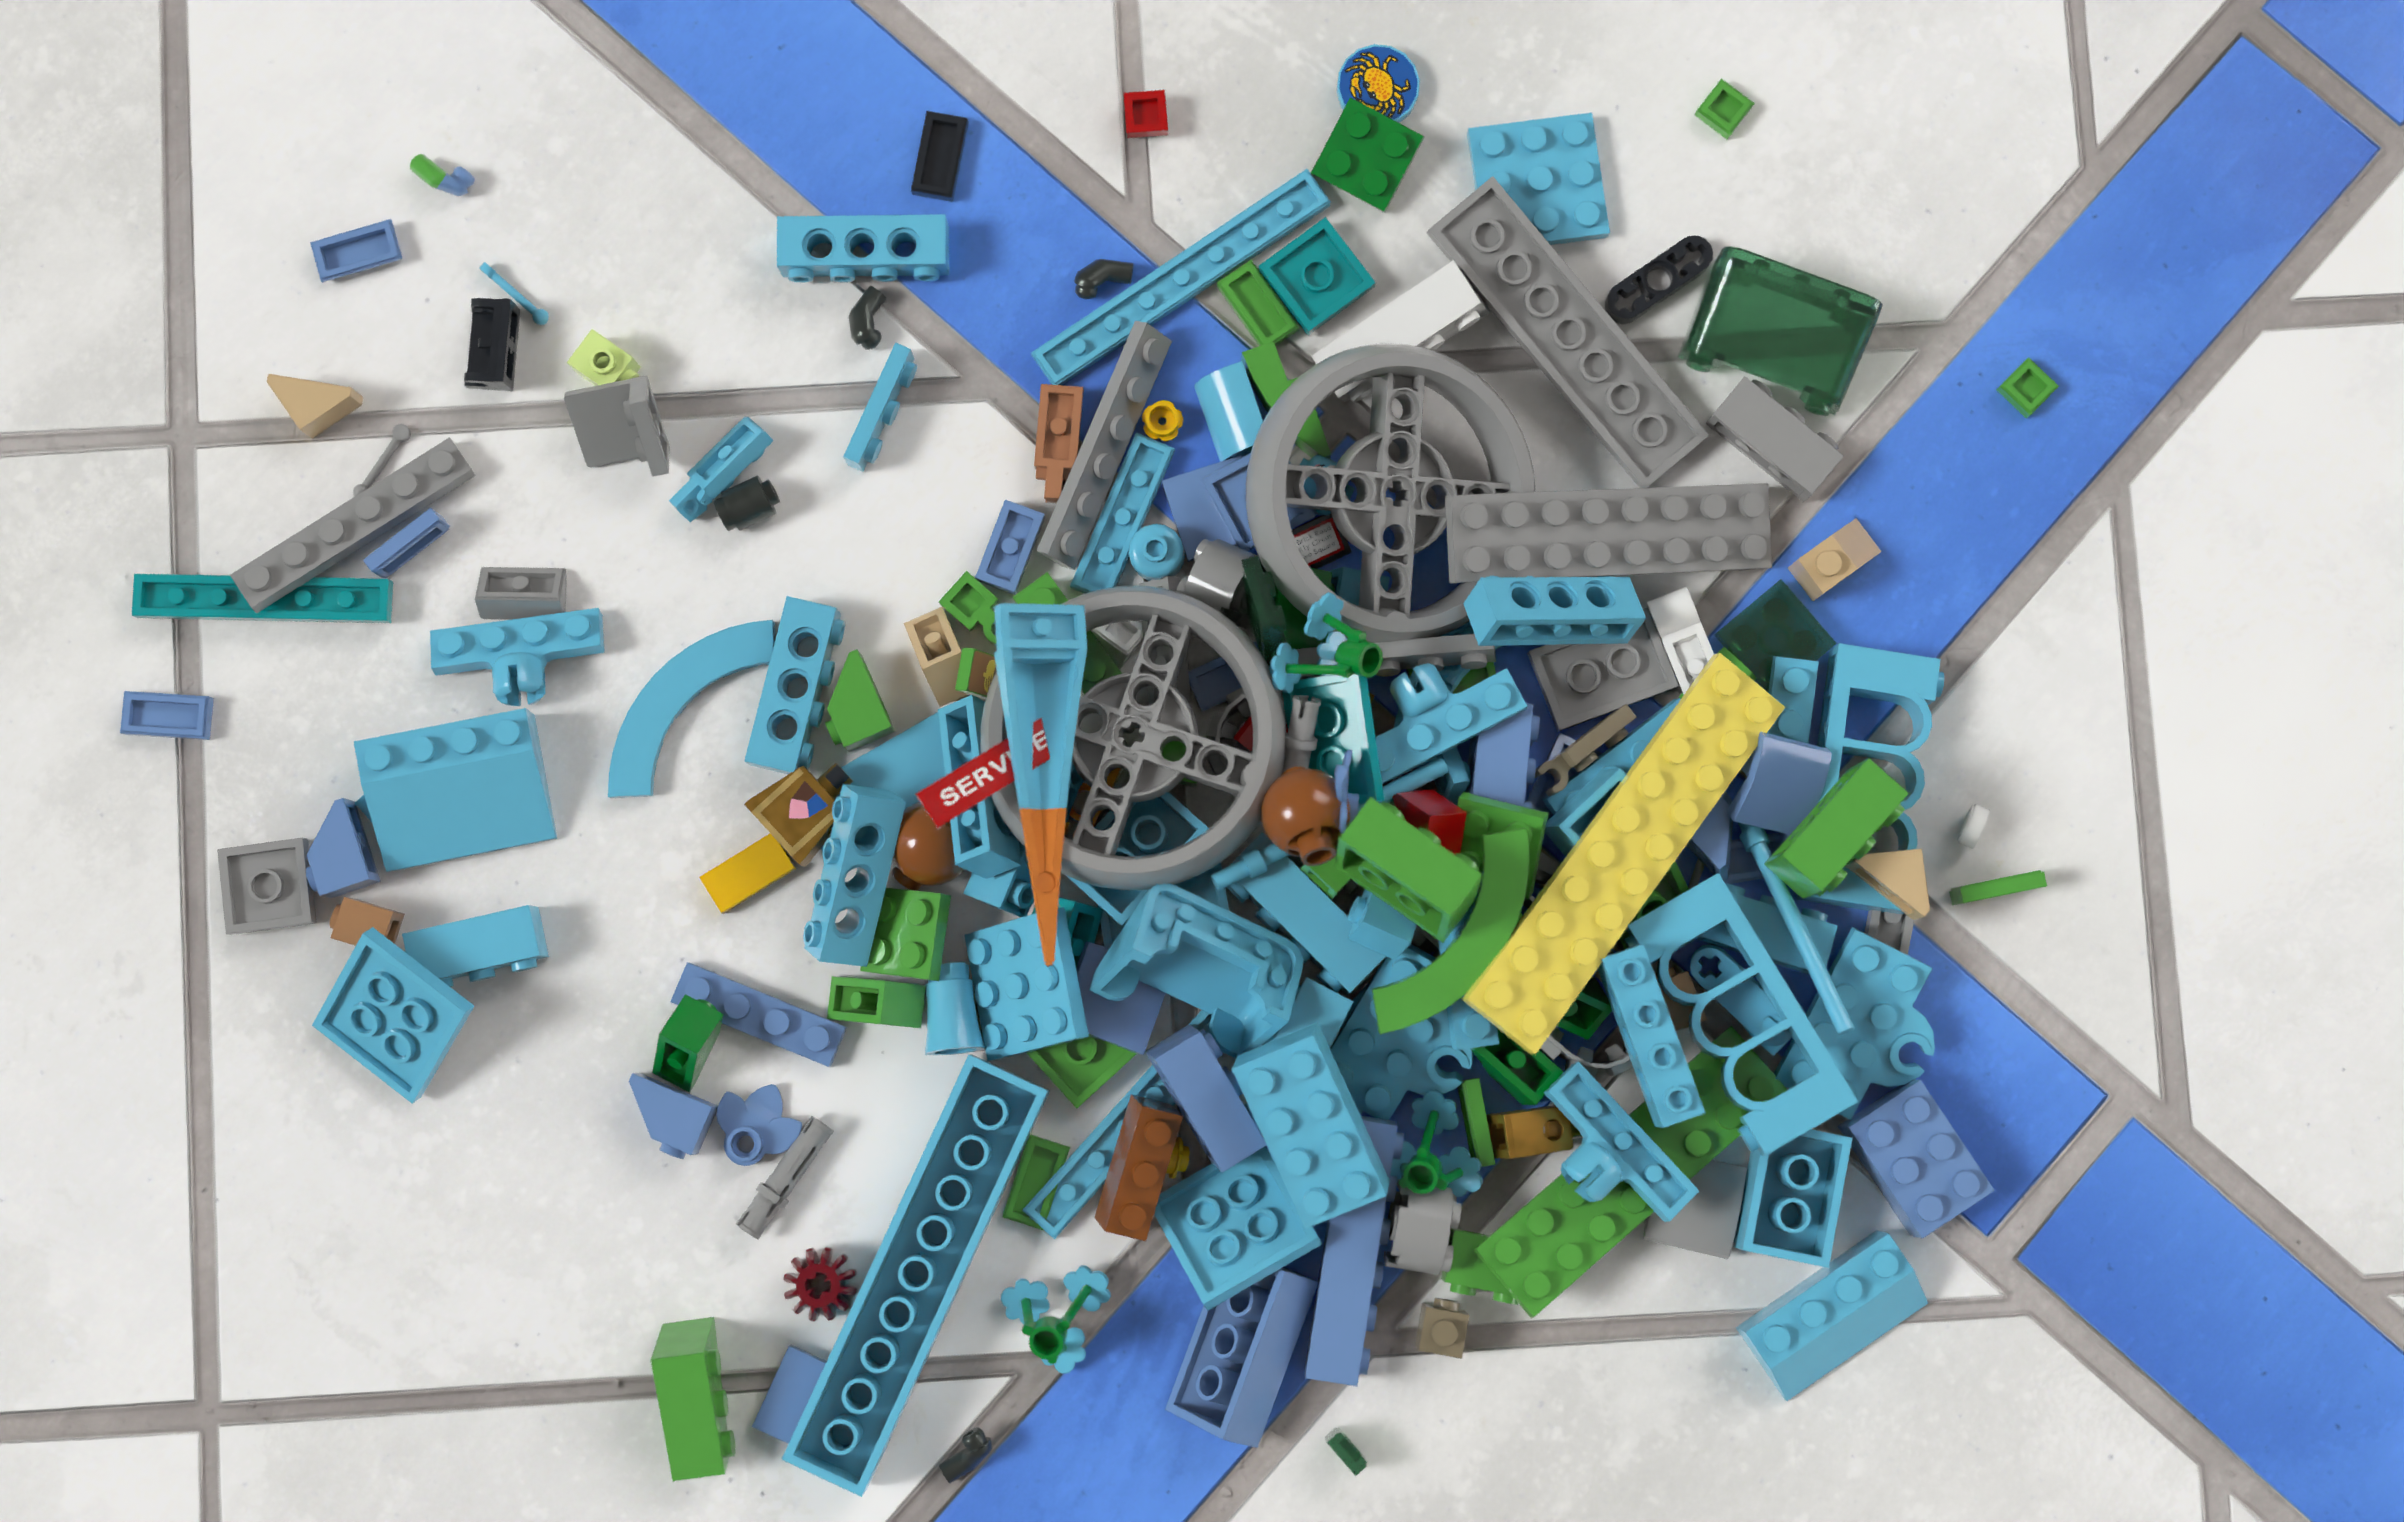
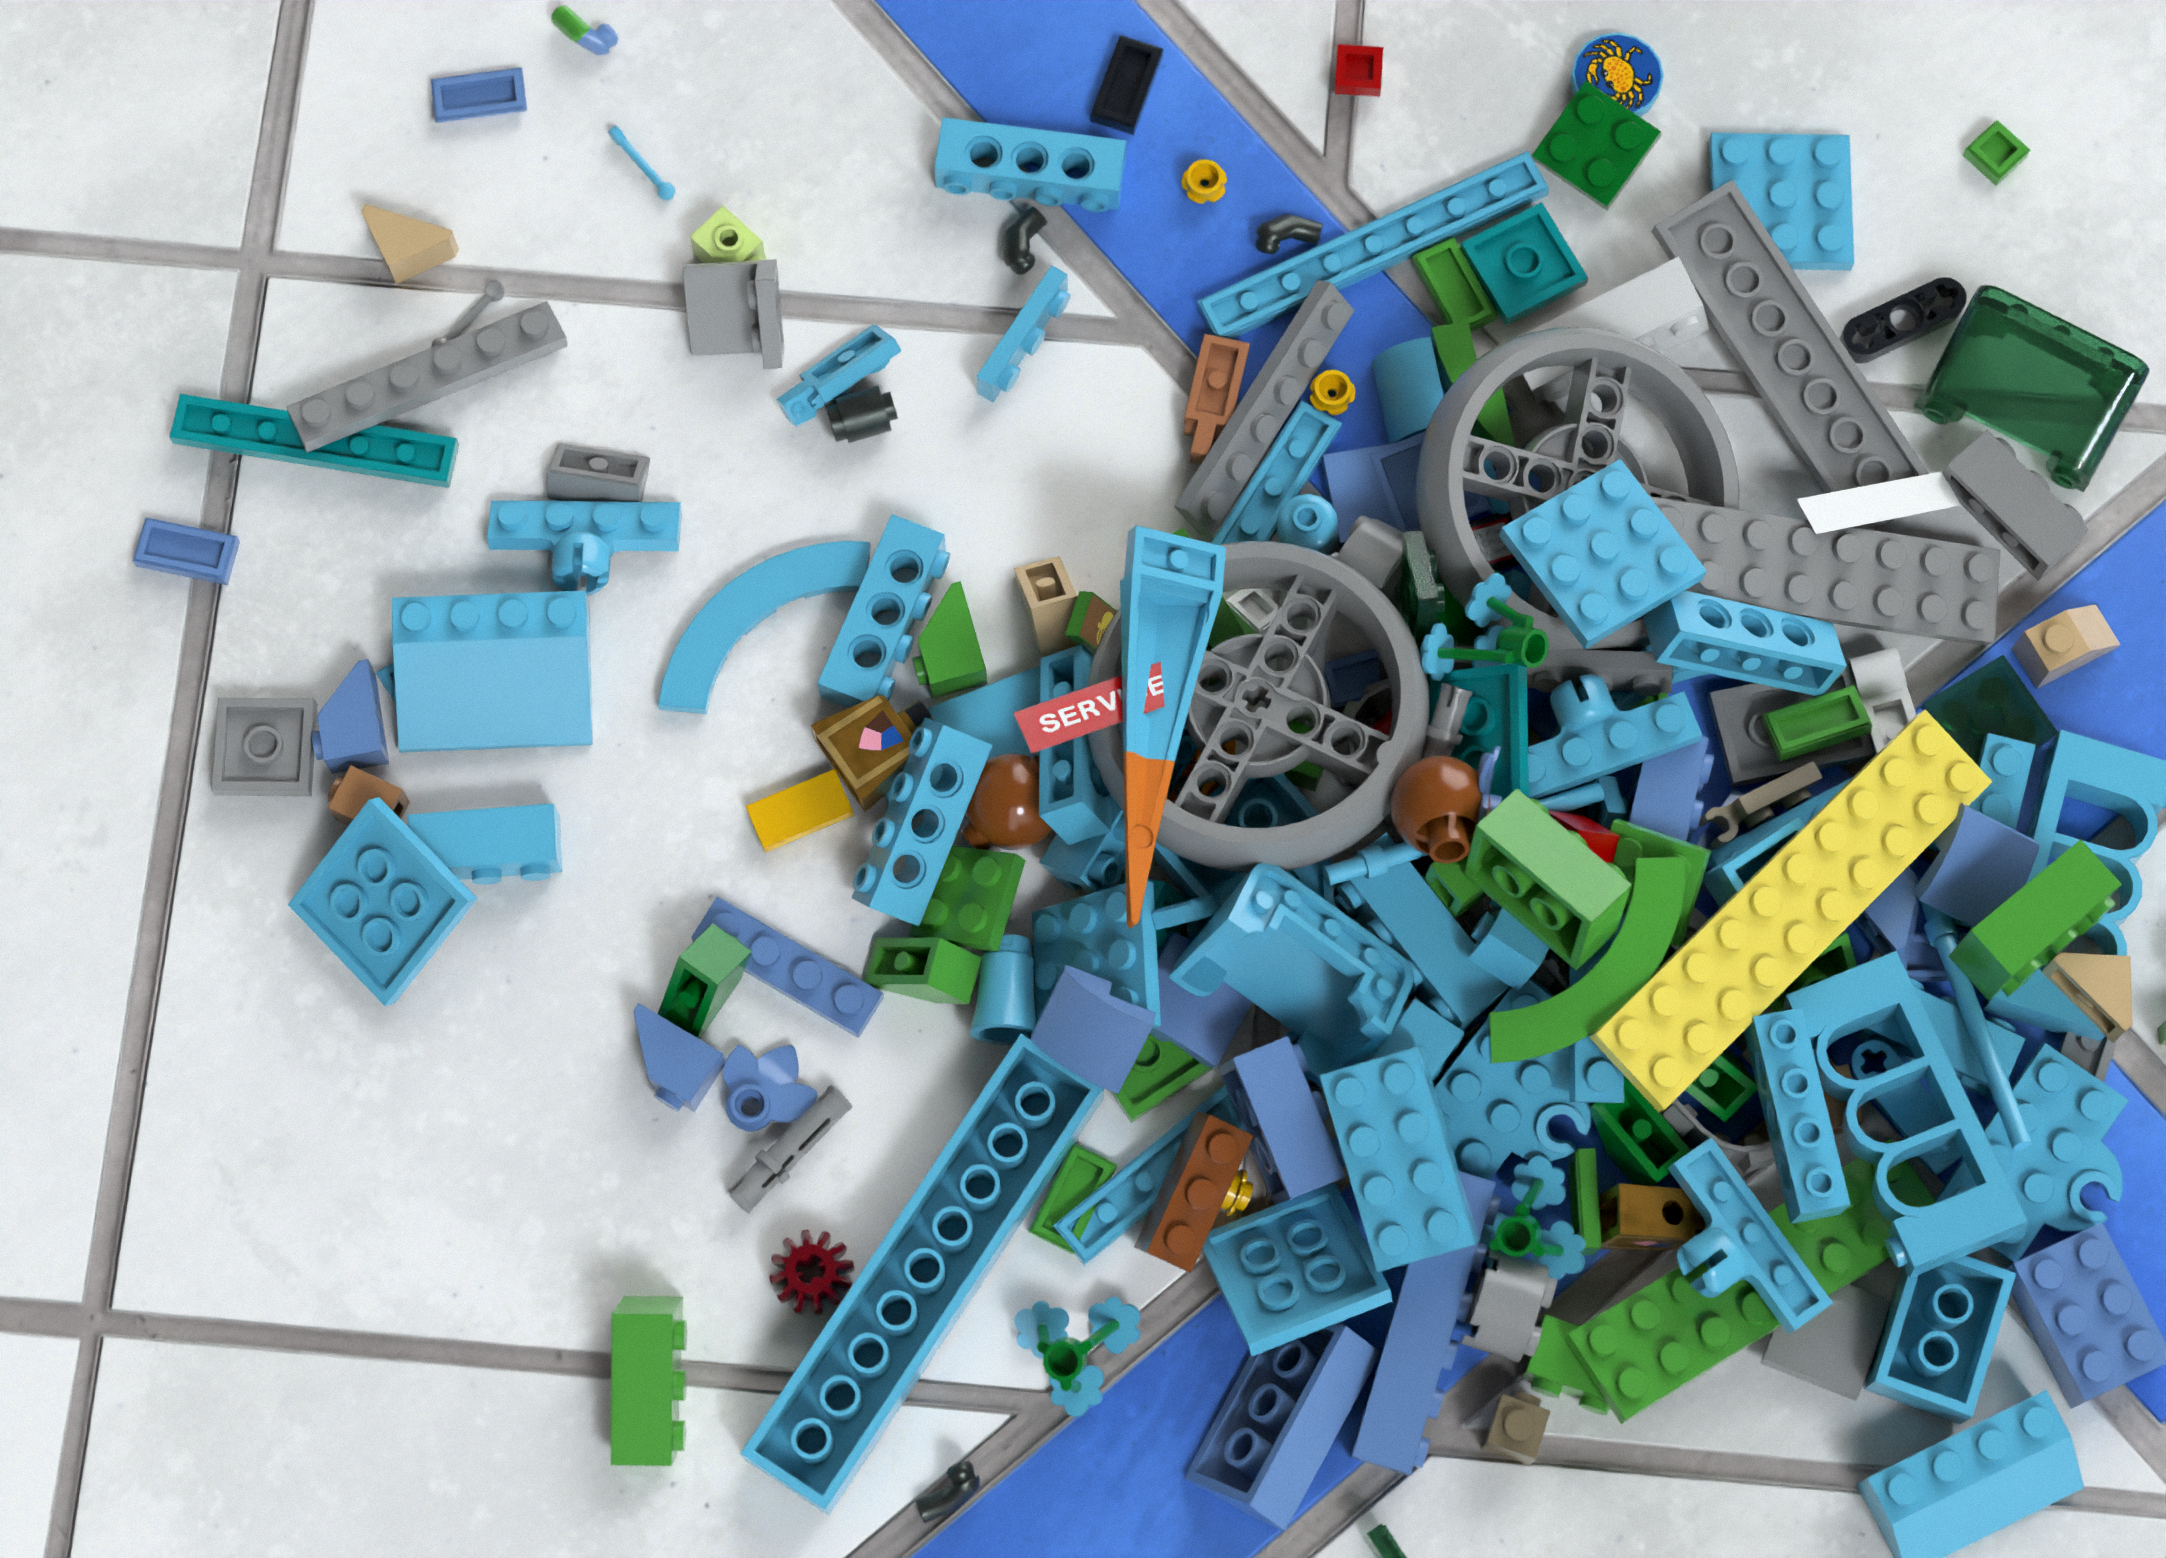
camera: 10 degrees right, 10 degrees down
medium blue tile [363,508,450,579] -> none
black hinge [464,298,520,391] -> none
medium blue tile [752,1345,827,1444] -> none
bright green plate [938,571,999,646] -> none
medium blue plate [975,499,1045,595] -> none
none -> medium blue slope [1030,964,1156,1094]
none -> medium azure tile [1151,894,1220,930]
none -> yellow plate [1181,159,1227,204]
none -> medium azure plate [1499,459,1707,650]
none -> bright green tile [1762,685,1872,762]
none -> white sticker [1796,471,1961,534]

